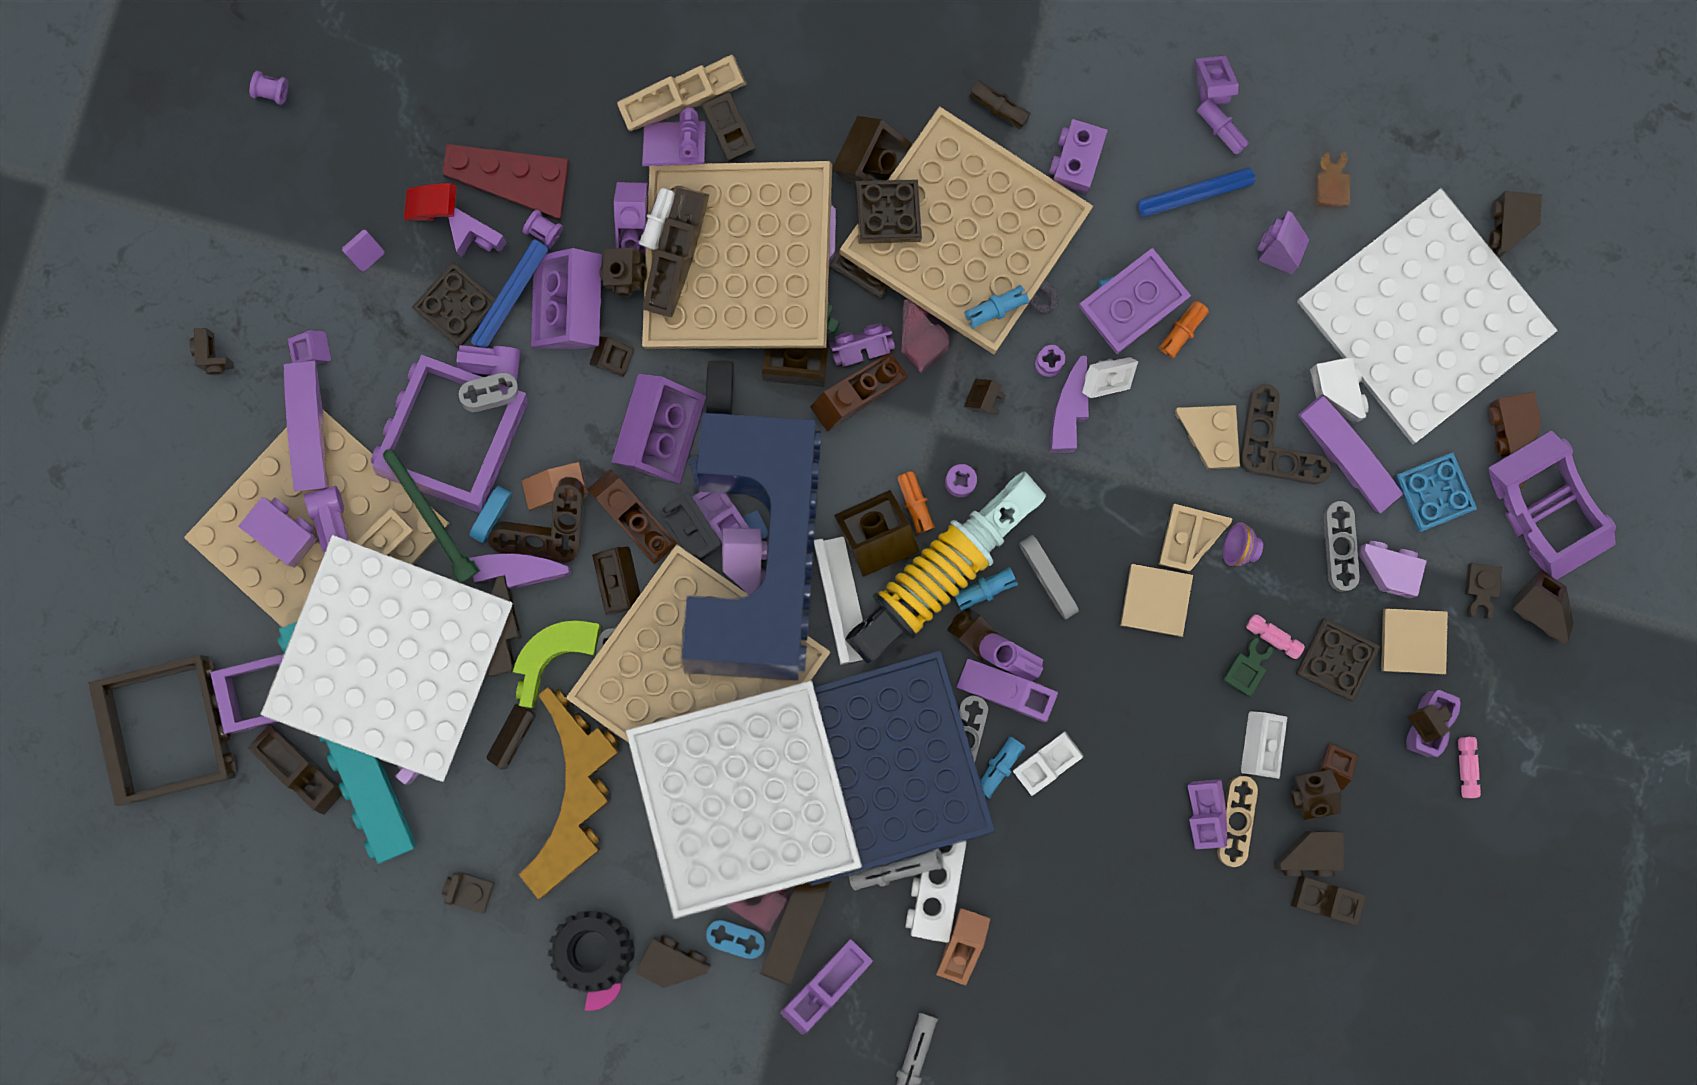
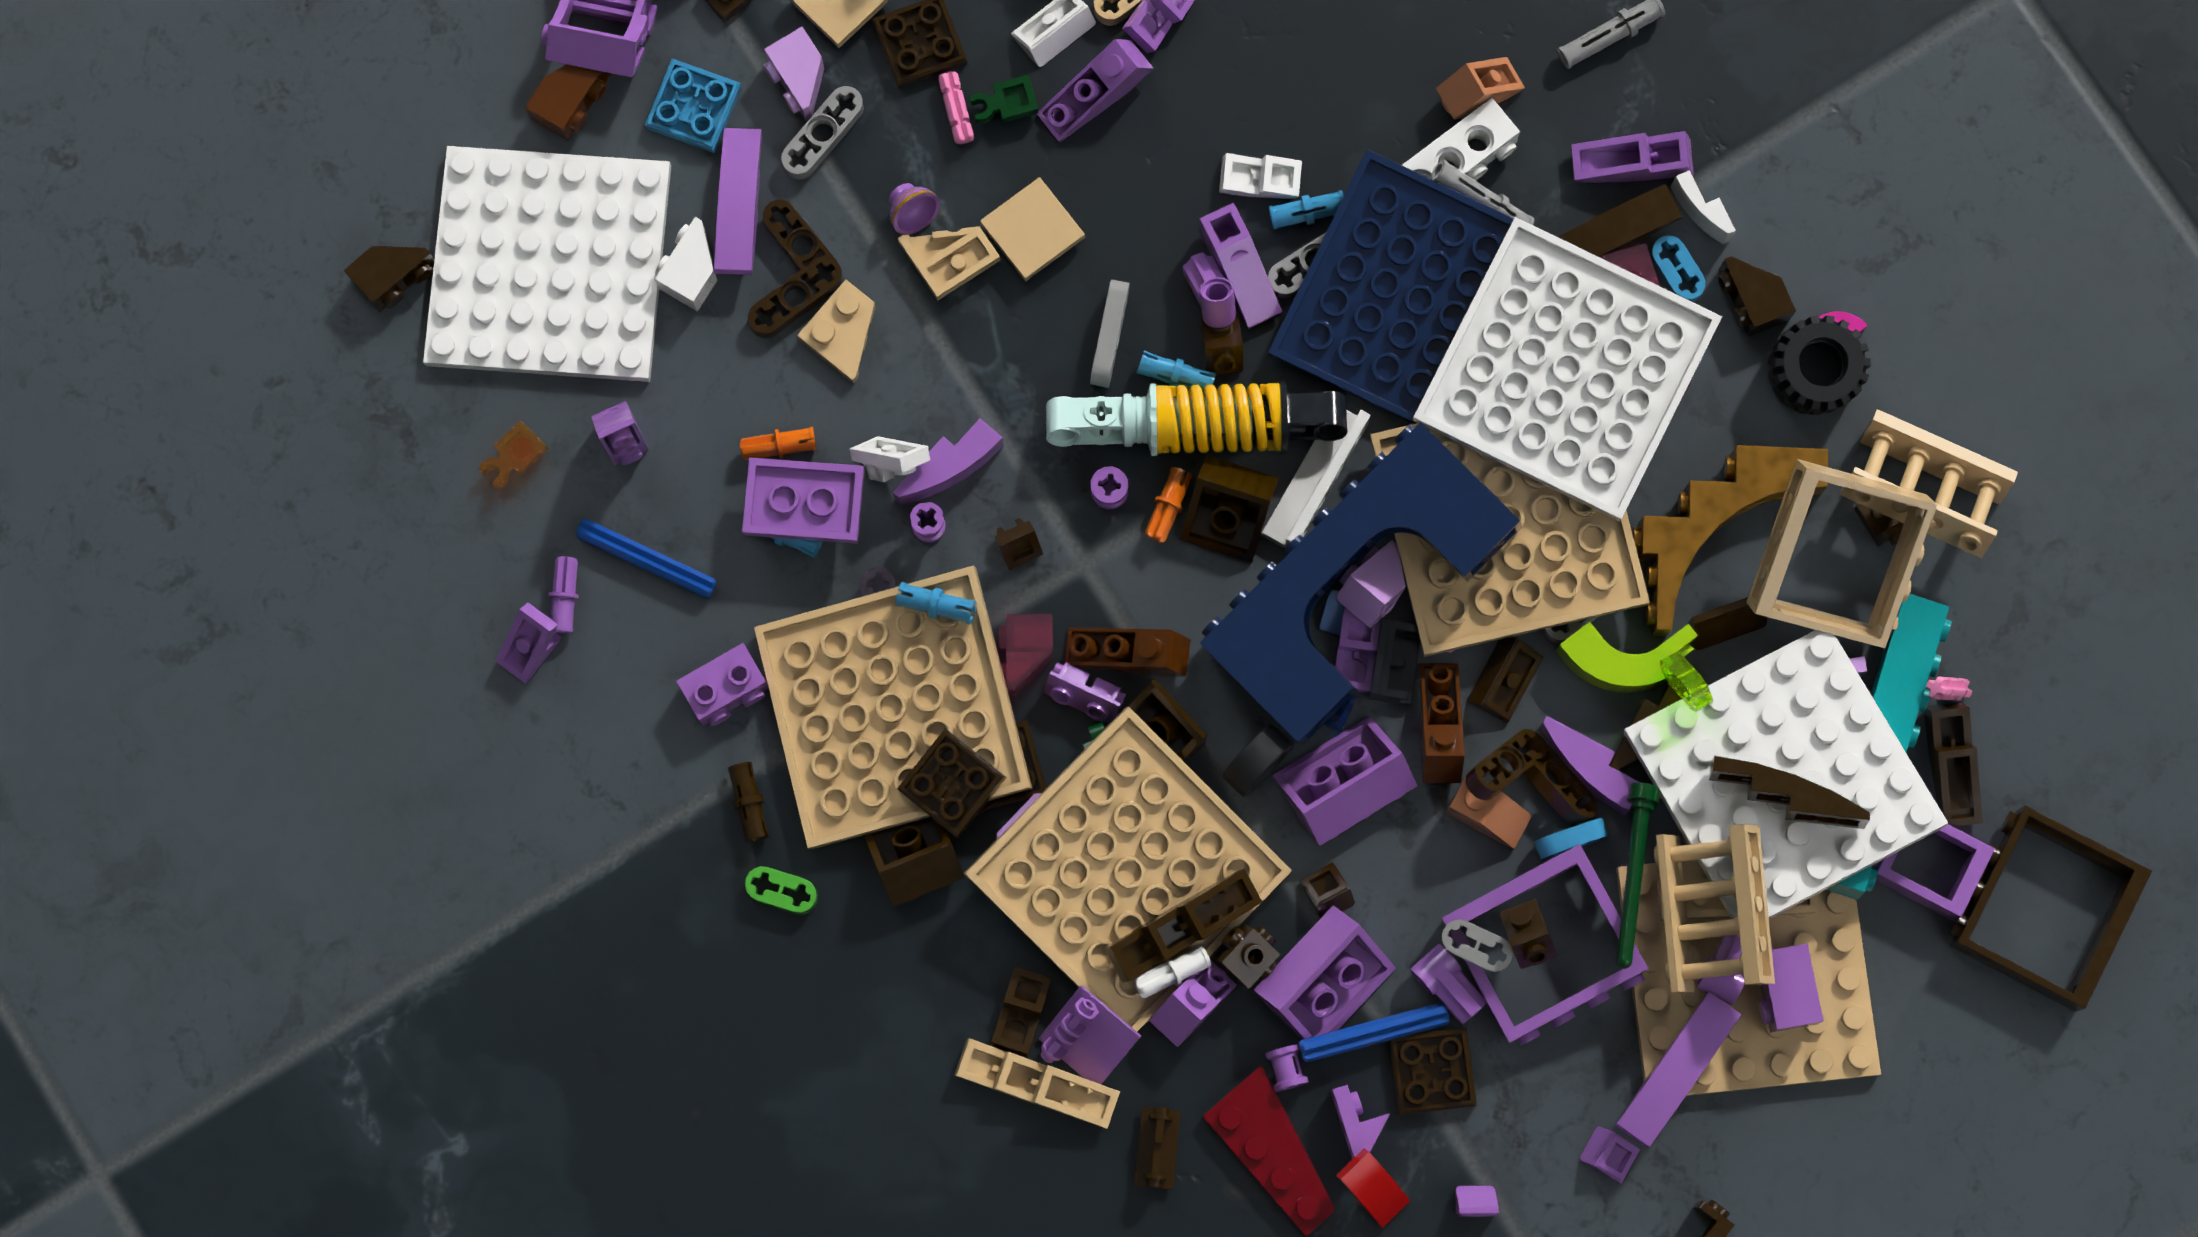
camera: 130 degrees left, 5 degrees down
none -> bright green beam [745,866,818,915]
none -> medium lavender slope [1037,39,1154,142]
none -> dark brown hinge [1134,1107,1181,1190]
none -> dark brown bracket [1499,898,1557,969]
none -> tan fence [1654,824,1775,993]
none -> clear neon green beam [1660,651,1713,712]
none -> white slope [1671,170,1736,244]
none -> dark brown slope [1709,755,1870,829]
none -> tan window [1746,459,1937,648]
none -> tan fence [1840,409,2018,558]
none -> bright pink axle [1926,676,1972,701]

